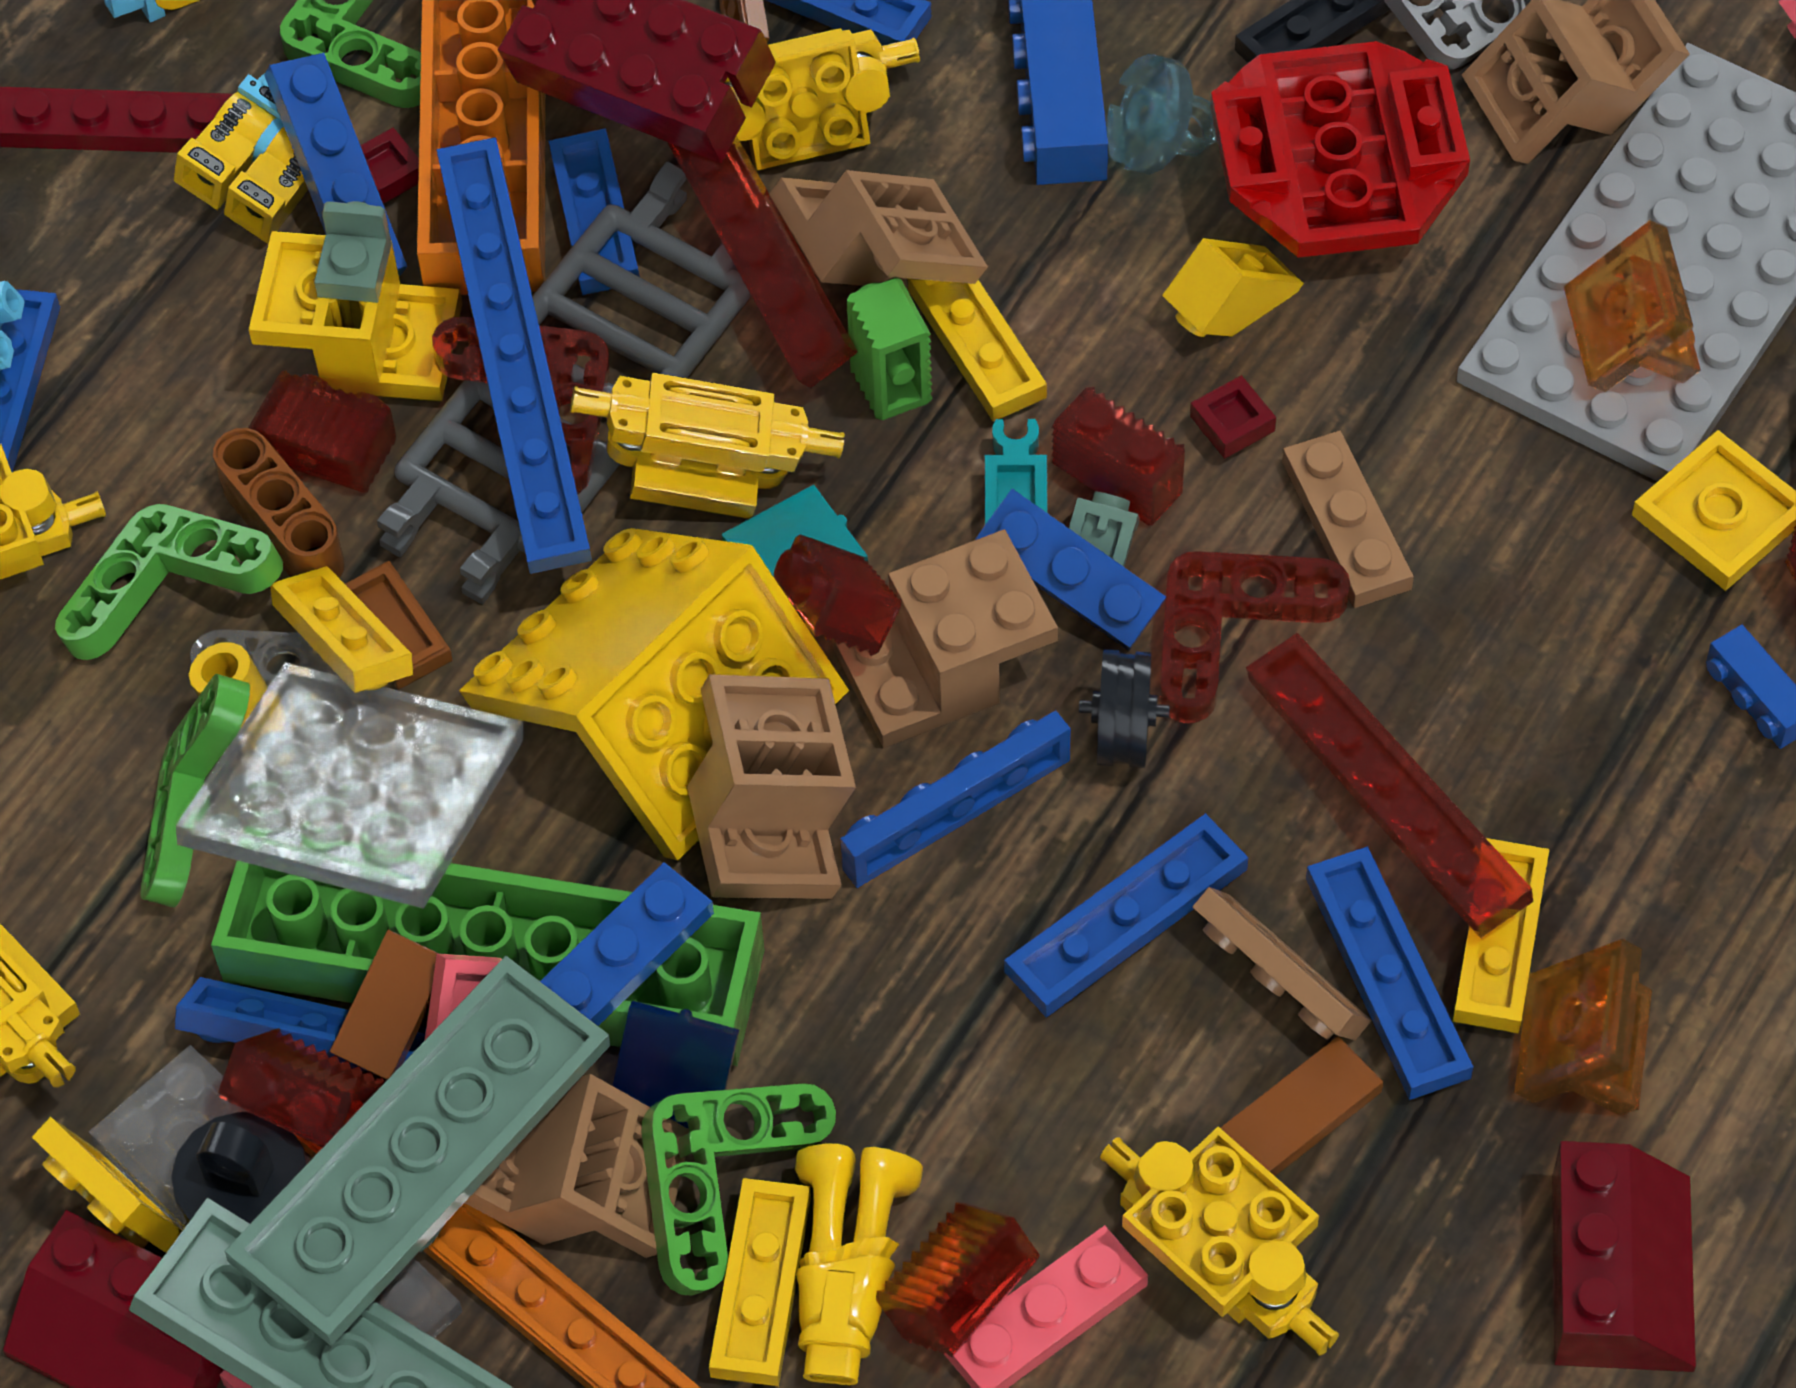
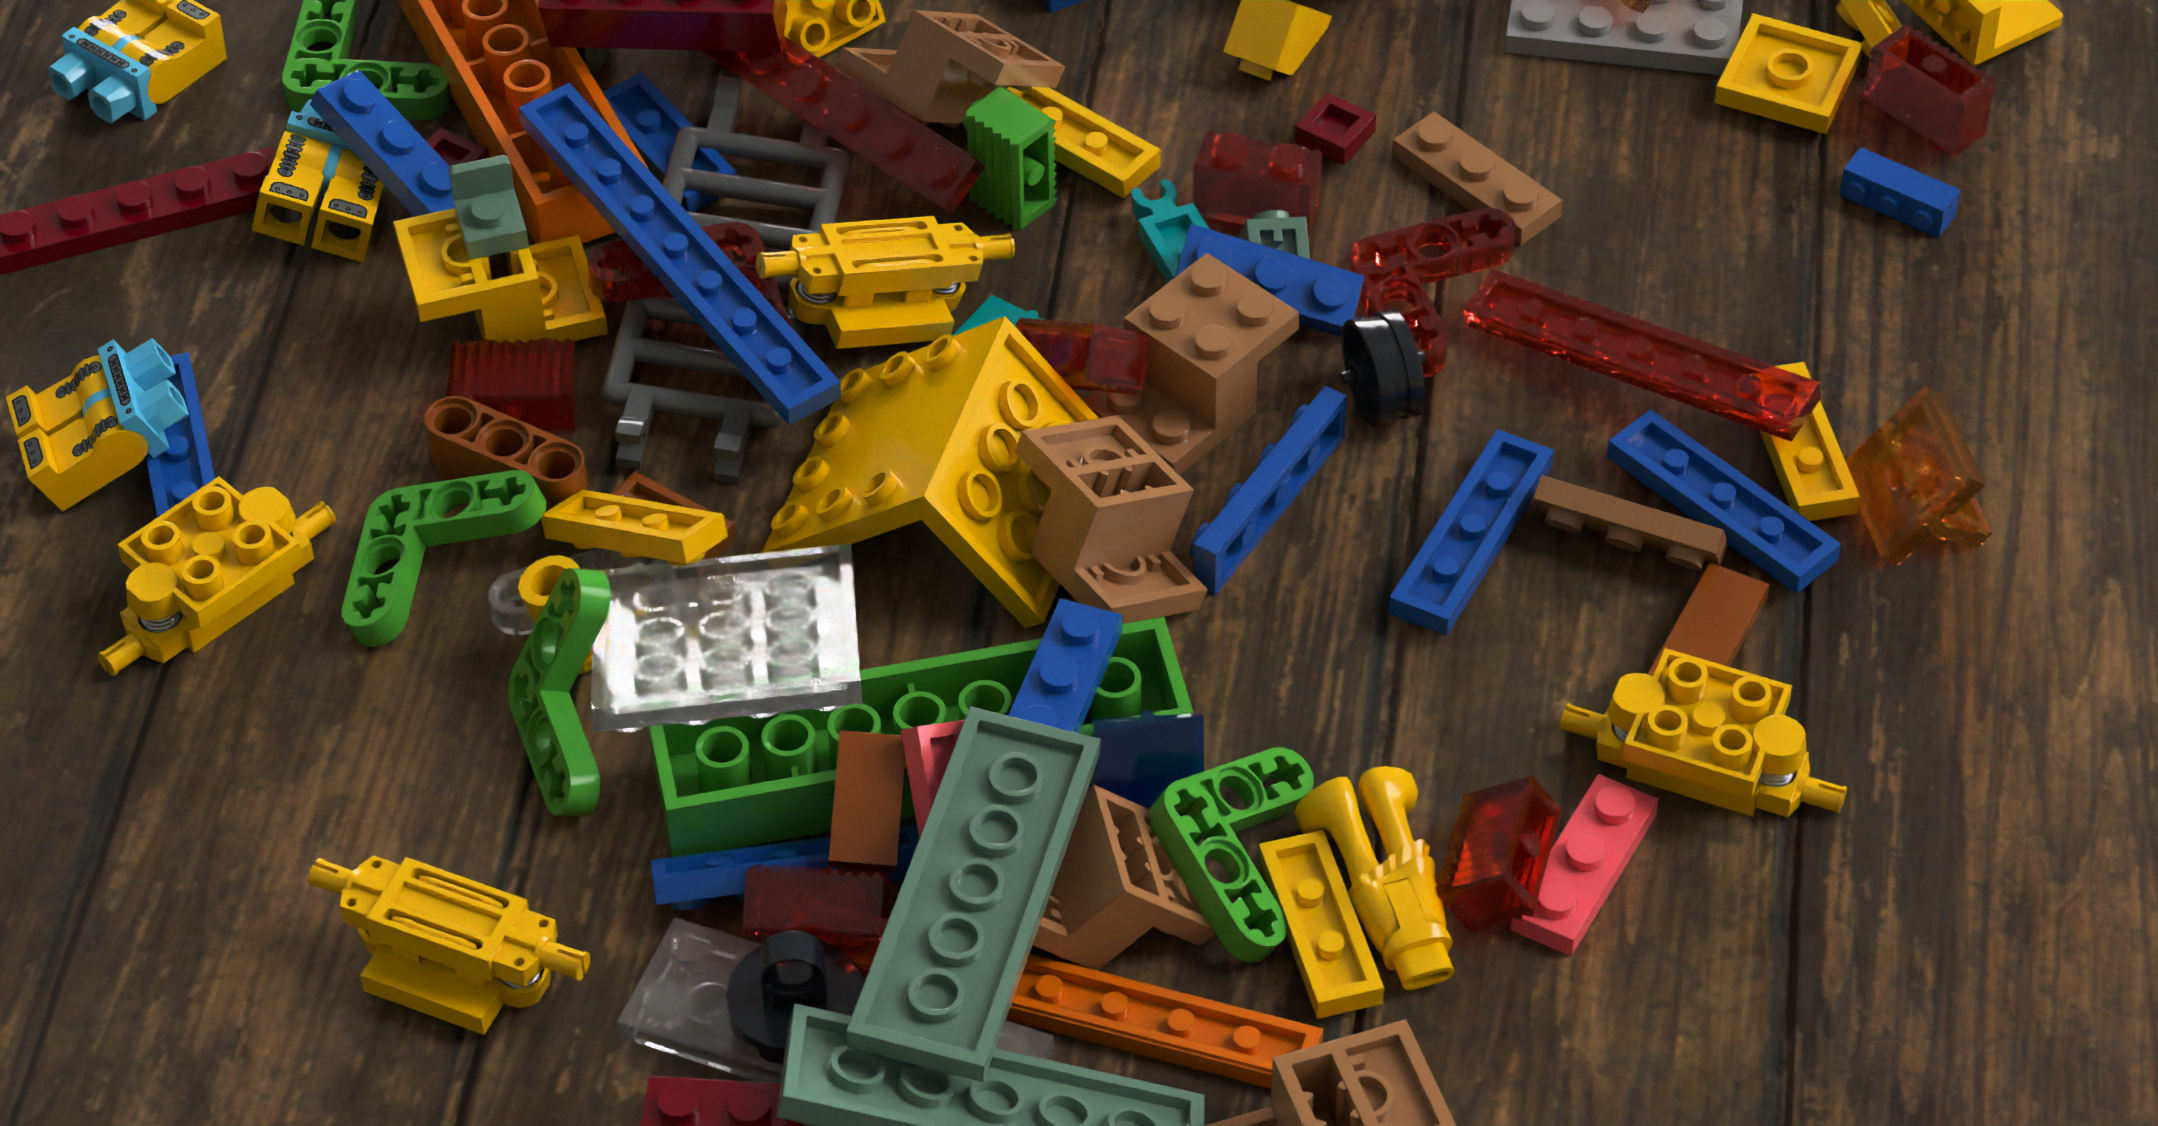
camera: 25 degrees left, 10 degrees down
yellow plate [32,1117,183,1253] -> none
dark red slope [1552,1141,1696,1372] -> none

